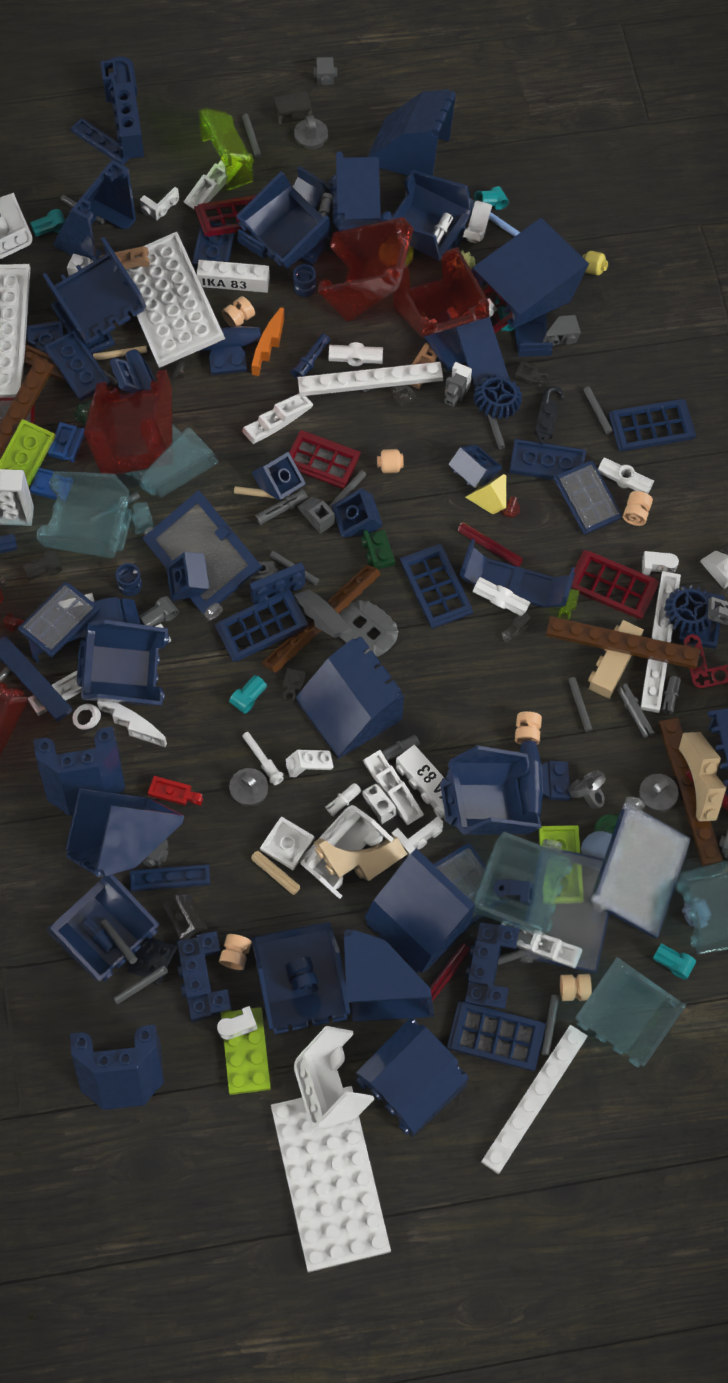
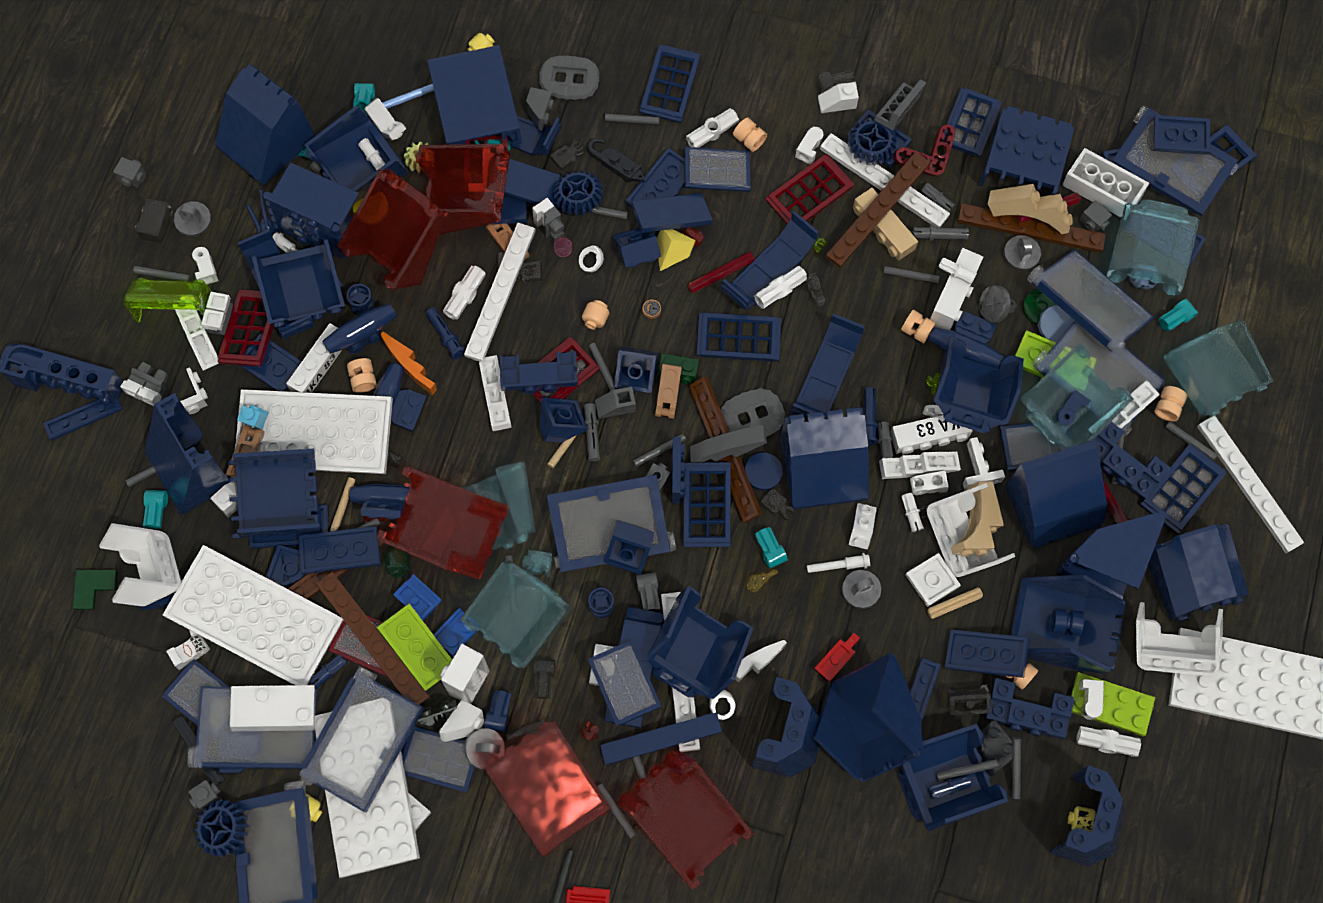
camera: 65 degrees left, 5 degrees up
none -> hips [120,362,168,406]
none -> white leg [192,247,218,286]
none -> white hips [201,292,234,335]
none -> medium azure brick [237,405,269,430]
none -> dark blue plate [322,303,397,355]
none -> dark blue bracket [500,351,578,394]
none -> dark grey piece [539,55,600,100]
none -> clear pink tile [554,237,572,257]
none -> white piece [579,245,604,273]
none -> dark blue tile [631,193,713,233]
none -> tile [643,299,661,319]
none -> medium nougat plate [655,363,682,419]
none -> dark blue tile [745,453,783,491]
none -> clear yellow piece [747,569,778,592]
none -> dark blue windscreen [790,313,865,421]
none -> dark blue pin [864,387,878,445]
none -> white brick [930,248,983,330]
none -> white axle [939,258,977,284]
none -> dark blue tile [944,629,1030,678]
none -> white piece [1076,726,1141,757]

